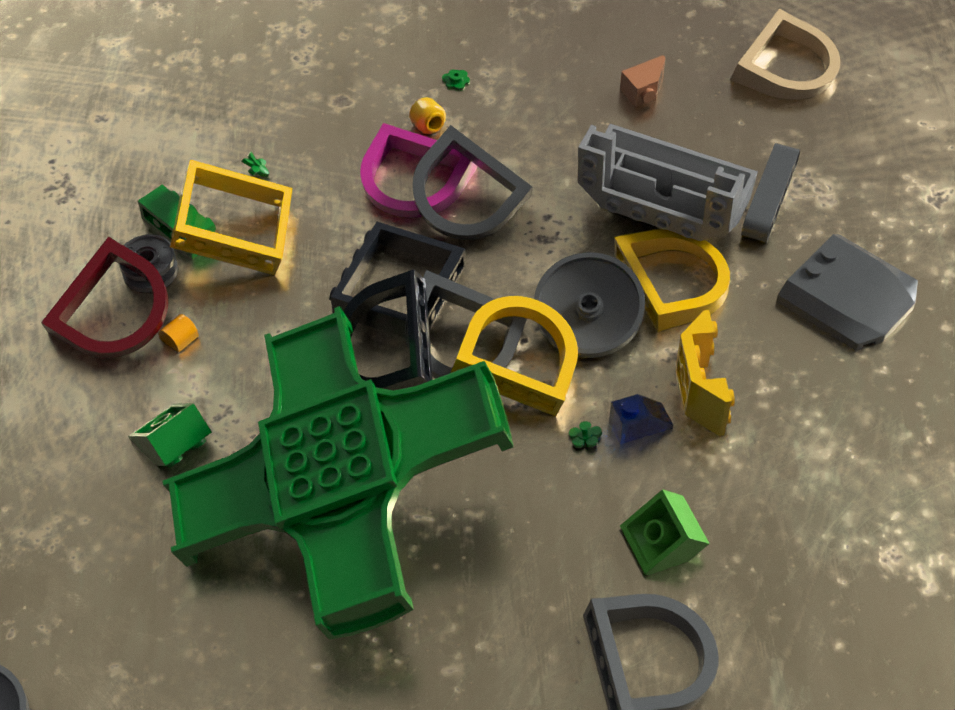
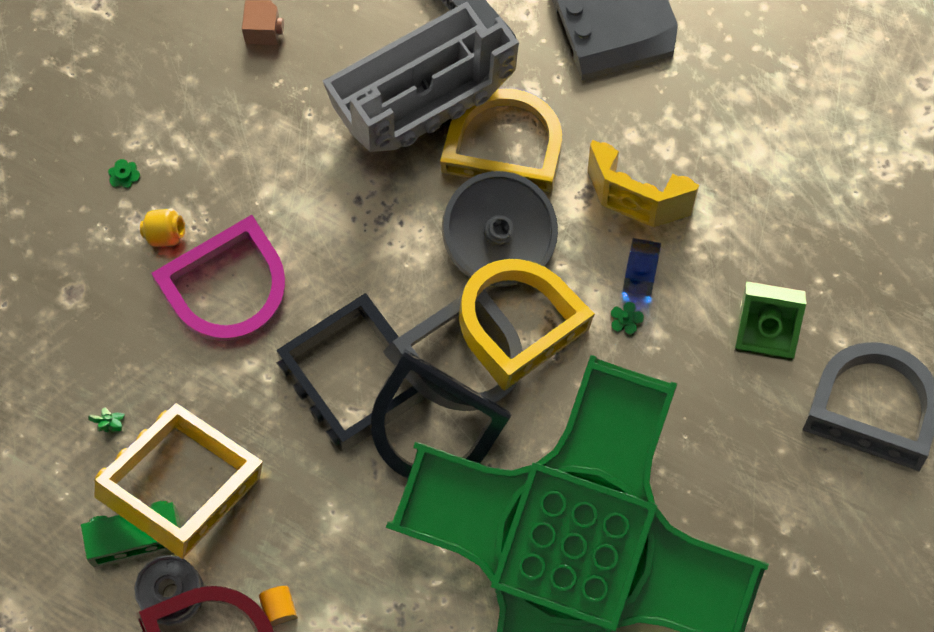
camera: 55 degrees left, 15 degrees up
dark grey window [413,125,533,240] -> none

